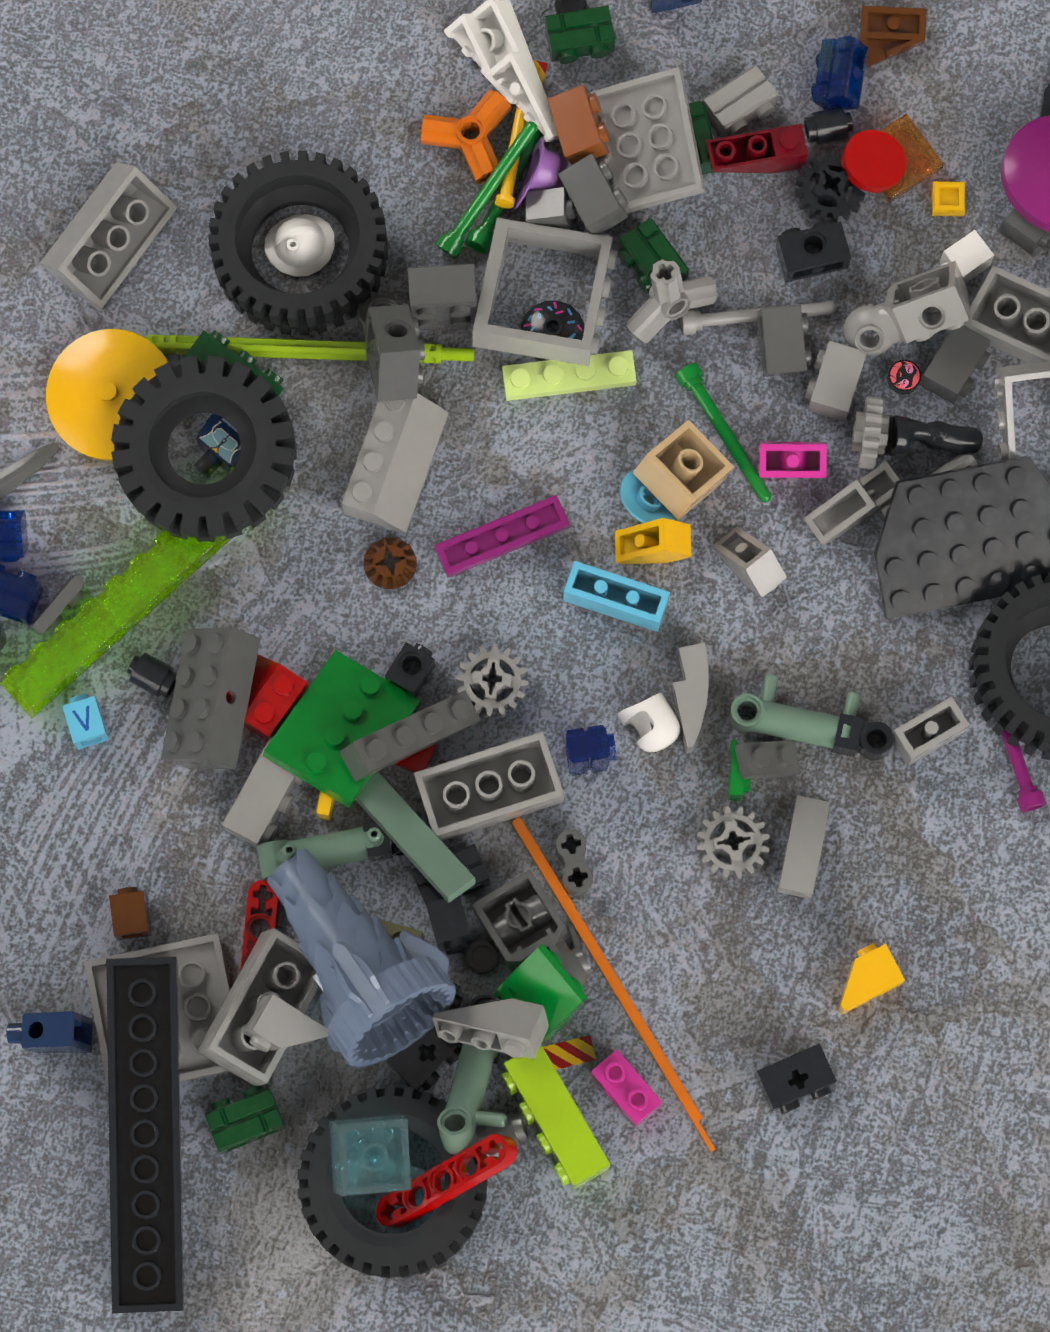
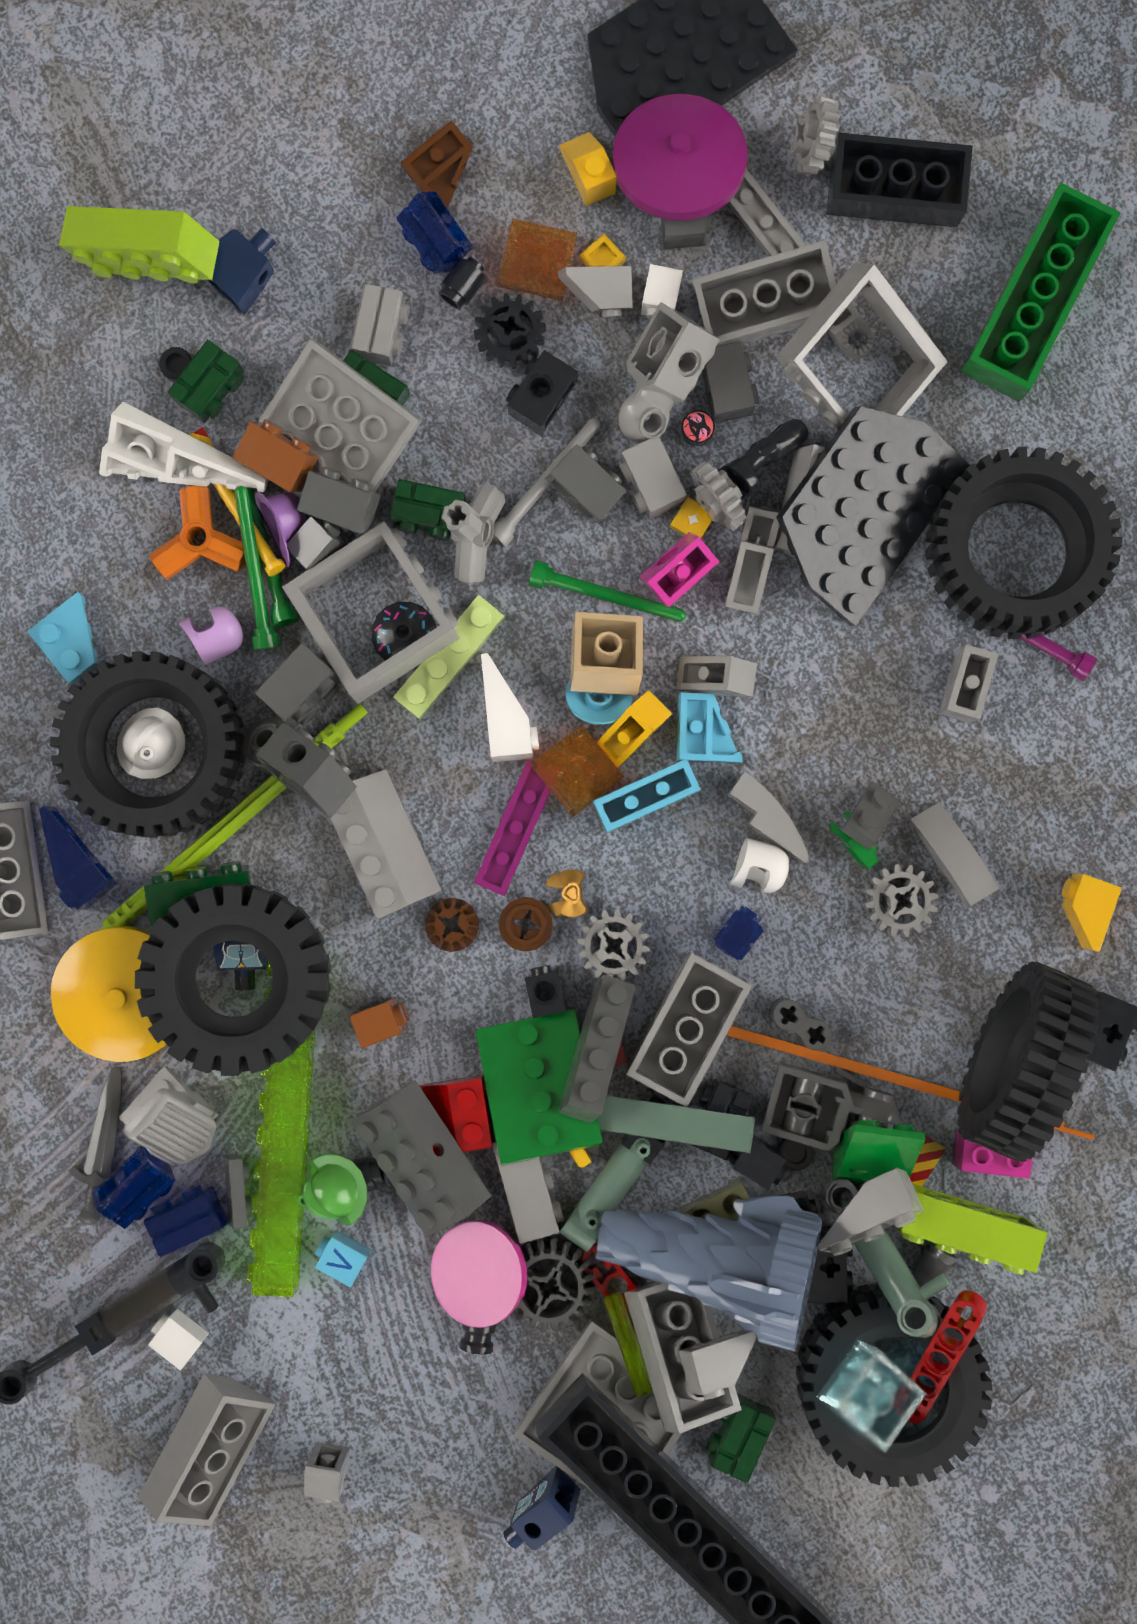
camera: 45 degrees left, 10 degrees up
reddish brown brick [109,887,152,941] -> none
dark red slope [706,124,808,174] -> none
sand green piece [729,674,894,761] -> none
red tile [841,129,907,193] -> none
none -> medium azure wing [27,592,98,685]
none -> clear blue slope [39,805,118,910]
none -> light grey piece [119,1066,218,1166]
none -> lavender helmet [179,607,243,665]
none -> bright green helmet [298,1153,368,1226]
none -> dark orange brick [349,997,410,1049]
none -> tile [431,1220,527,1328]
none -> black wheel [459,1324,496,1355]
none -> white slope [481,653,539,762]
none -> reddish brown gear [499,897,553,951]
none -> dark grey gear [515,1237,595,1332]
none -> clear orange plate [531,725,624,817]
none -> pearl gold piece [546,869,589,917]
none -> light grey slope [558,266,633,318]
none -> yellow slope [559,132,617,206]
none -> clear neon green axle [604,1292,653,1396]
none -> yellow tile [670,497,712,539]
none -> medium azure wing [676,692,742,763]
none -> black tyre [957,961,1099,1162]

